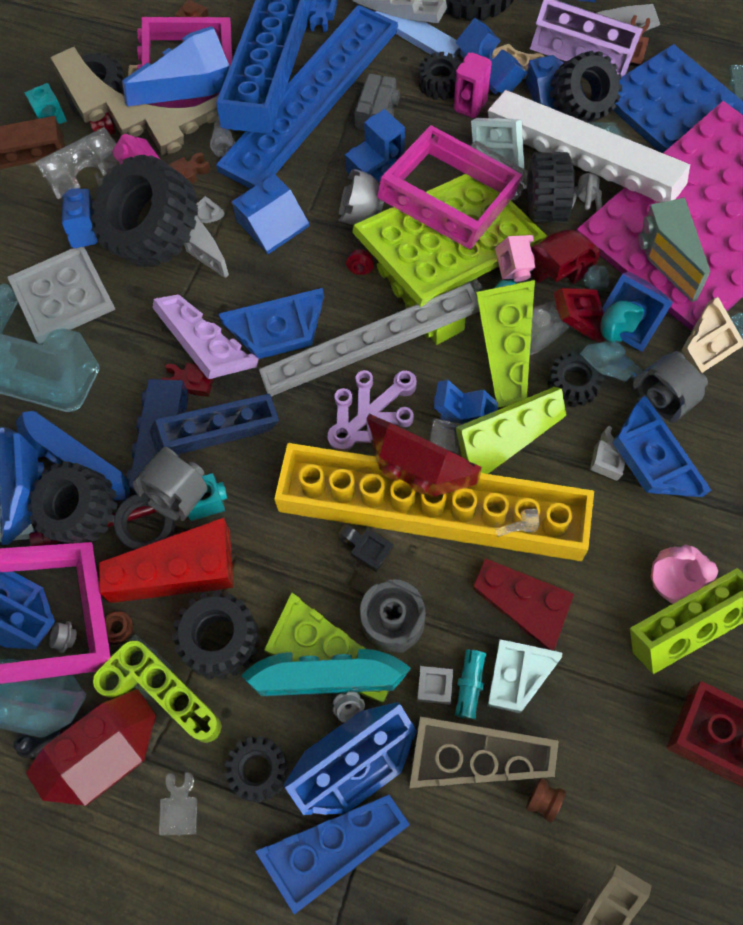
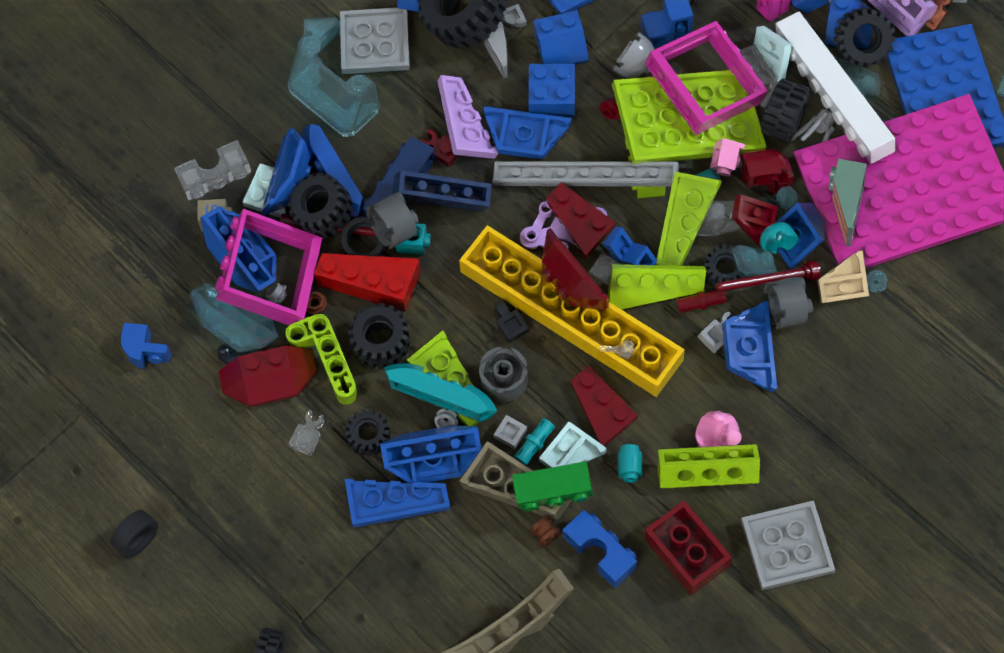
camera: 25 degrees right, 0 degrees up
none -> green brick [512,461,593,512]
none -> blue brick [529,64,575,117]
none -> dark red wing [546,183,616,259]
none -> blue arch [563,510,637,588]
none -> teal brick [617,444,643,483]
none -> dark red pin [677,290,727,313]
none -> dark red piece [716,261,821,292]

